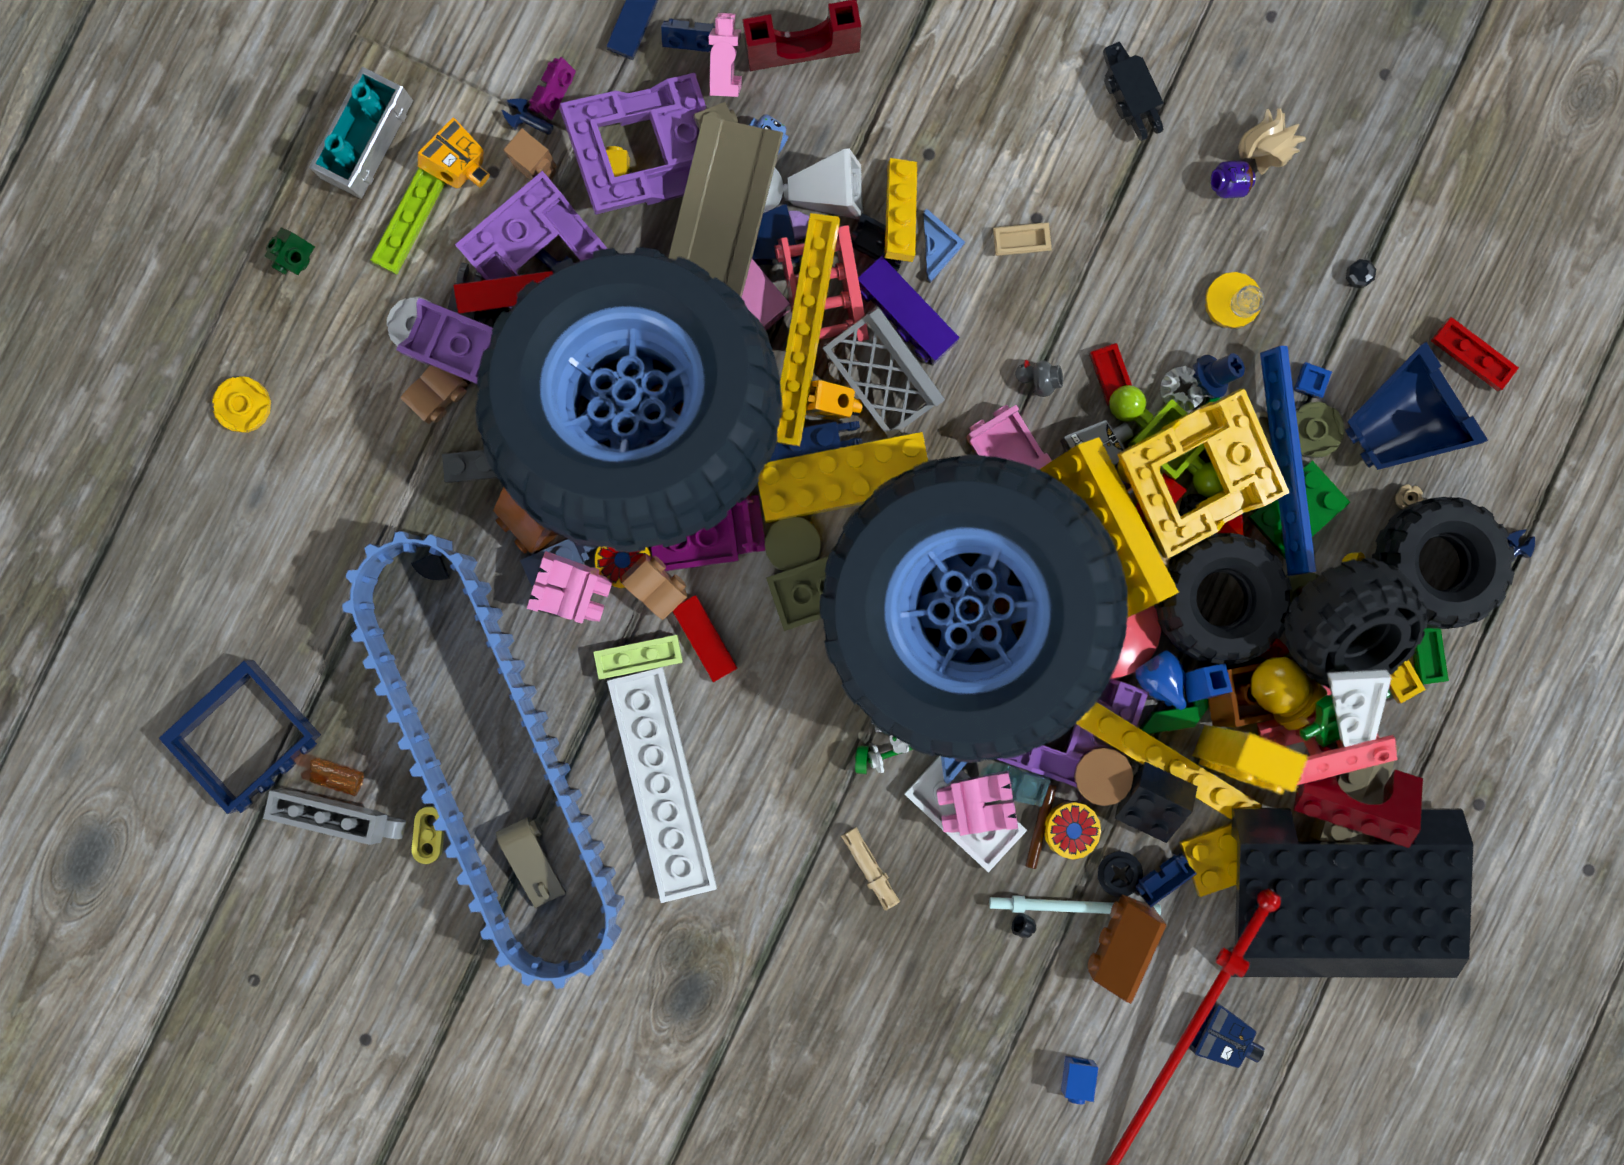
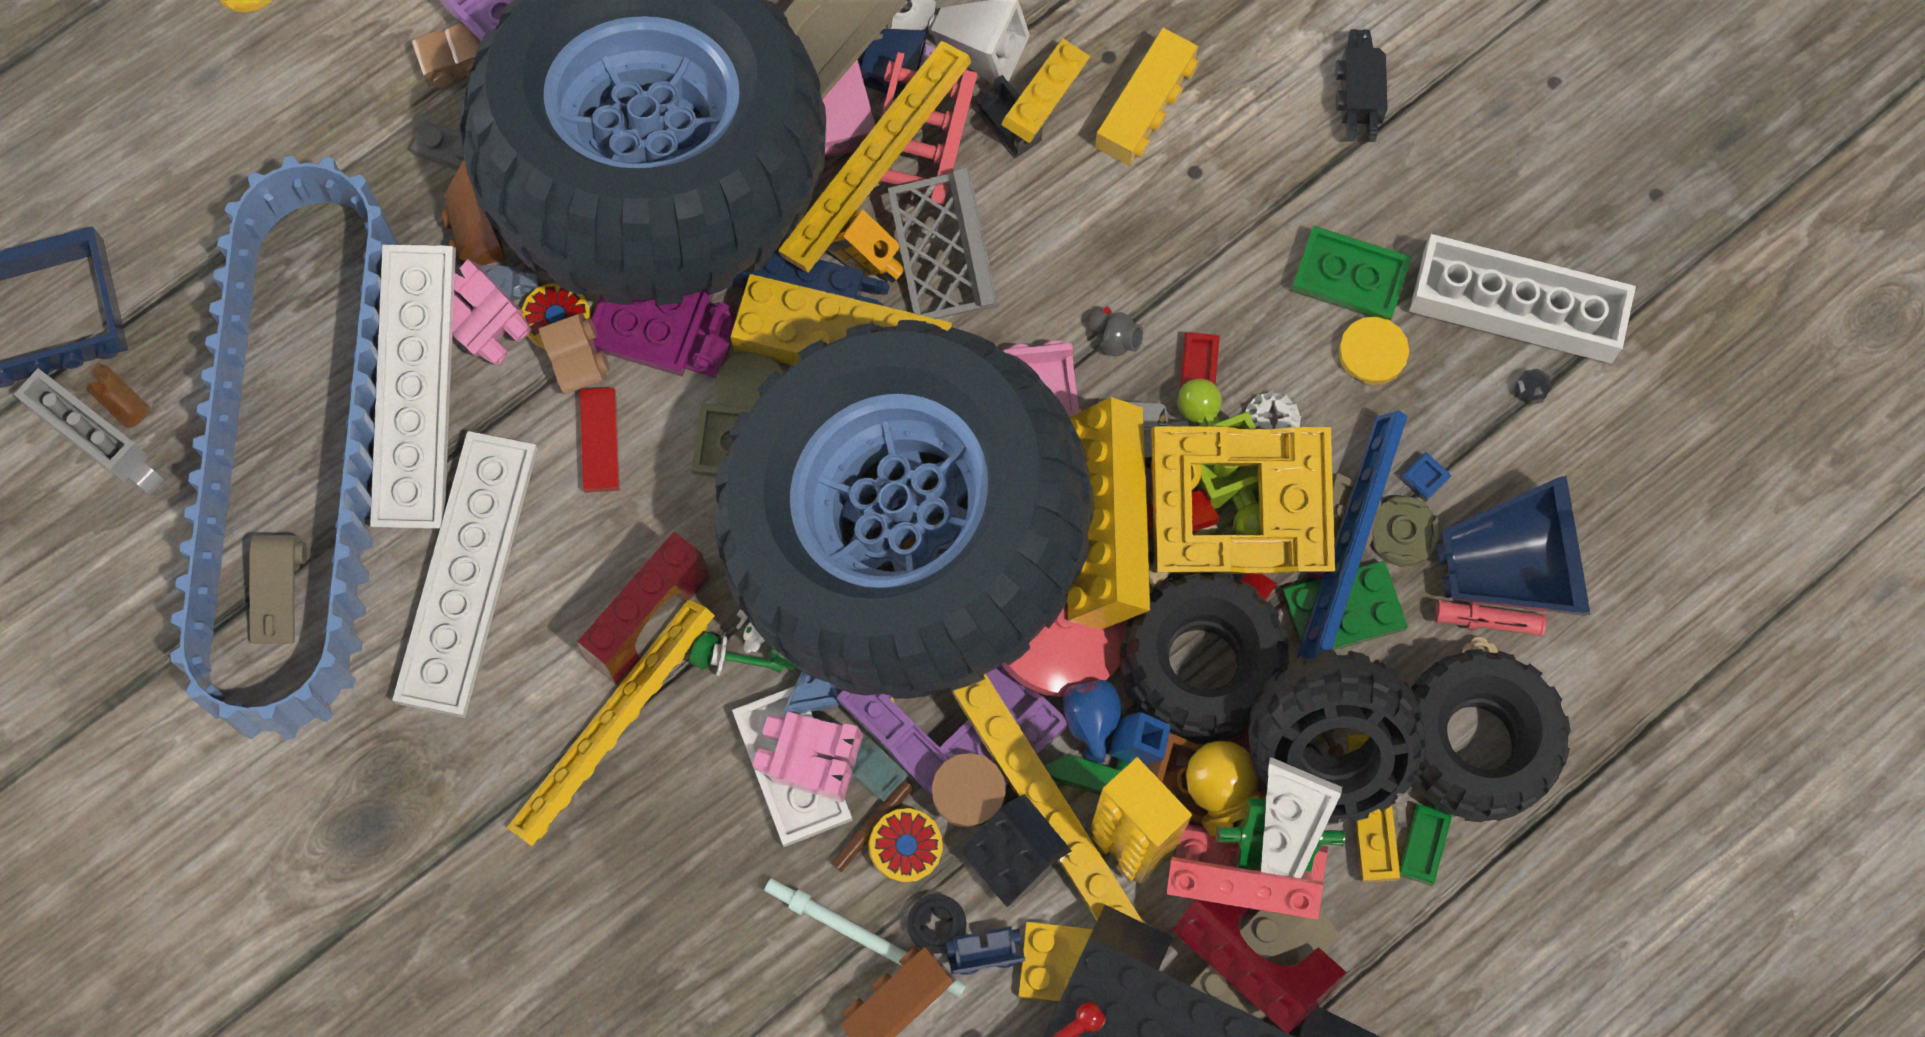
camera: 25 degrees right, 15 degrees down
black tile [411,554,450,581] -> none
light yellow plate [412,806,444,864] -> none
yellowish green plate [593,635,683,680] -> none
tan pin [841,827,900,910] -> none
dark purple brick [858,256,960,365] -> none
medium blue tile [923,208,965,283] -> none
tan tile [993,222,1052,256] -> none
black hinge [1011,913,1037,938] -> none
dark blue gear [1193,353,1245,400] -> none
dark purple head [1211,161,1256,199] -> none
clear wheel [1231,285,1265,318] -> none
tan hair [1238,109,1306,175] -> none
red plate [1431,317,1519,392] -> none
dark blue bar [1507,529,1535,562] -> none
none -> white plate [370,245,456,529]
none -> yellow plate [506,600,715,846]
none -> dark red arch [577,531,710,685]
none -> yellow brick [1095,28,1199,166]
none -> green plate [1292,225,1412,321]
none -> white brick [1409,234,1636,364]
none -> coral pin [1434,600,1547,637]

